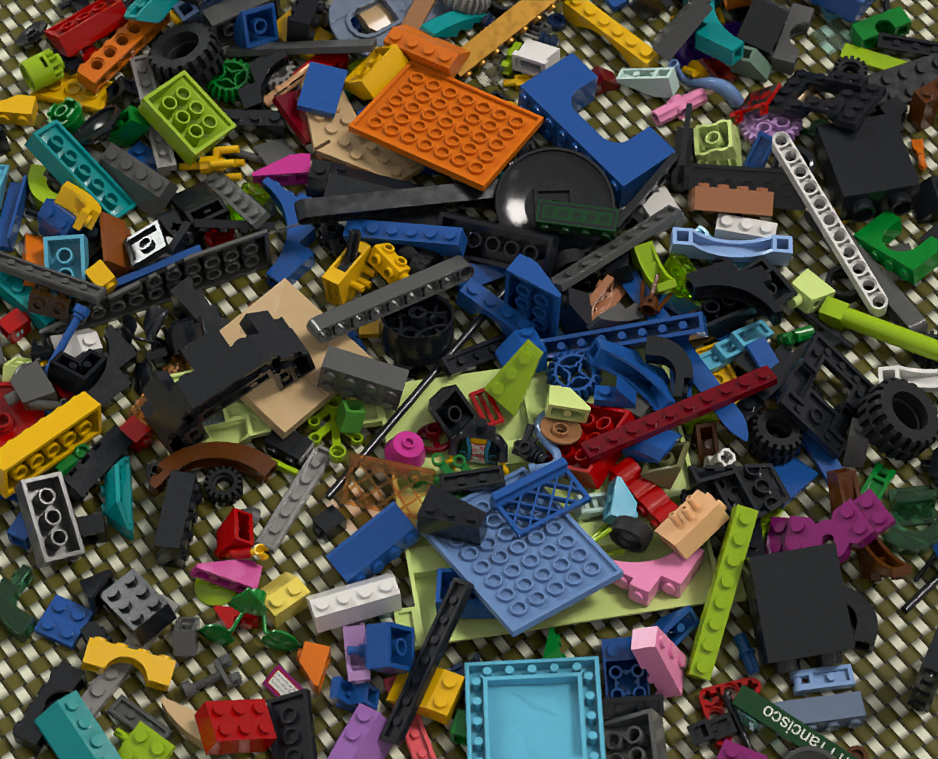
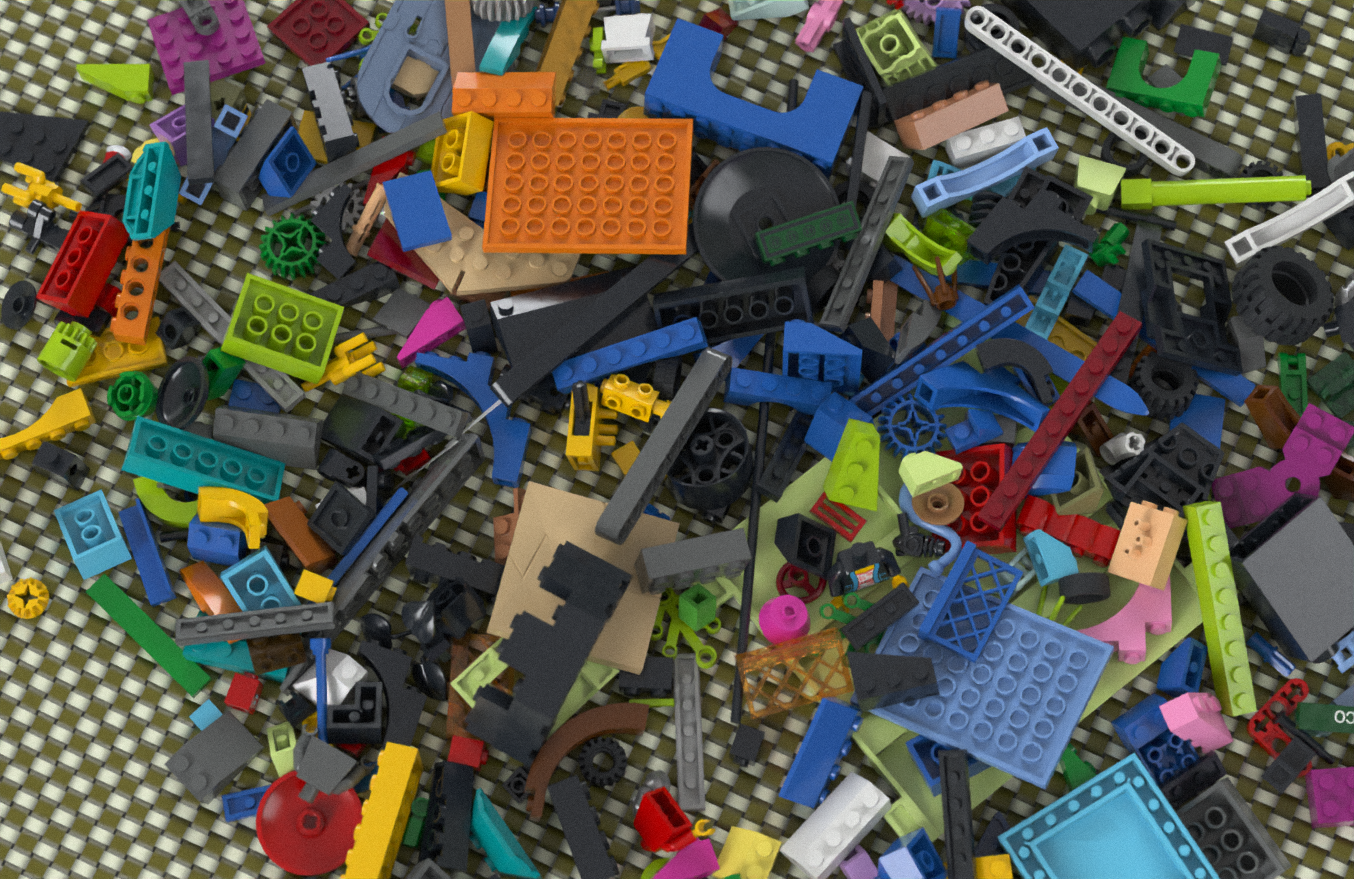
camera: 25 degrees left, 15 degrees up
black tyre [148,22,225,87] -> none

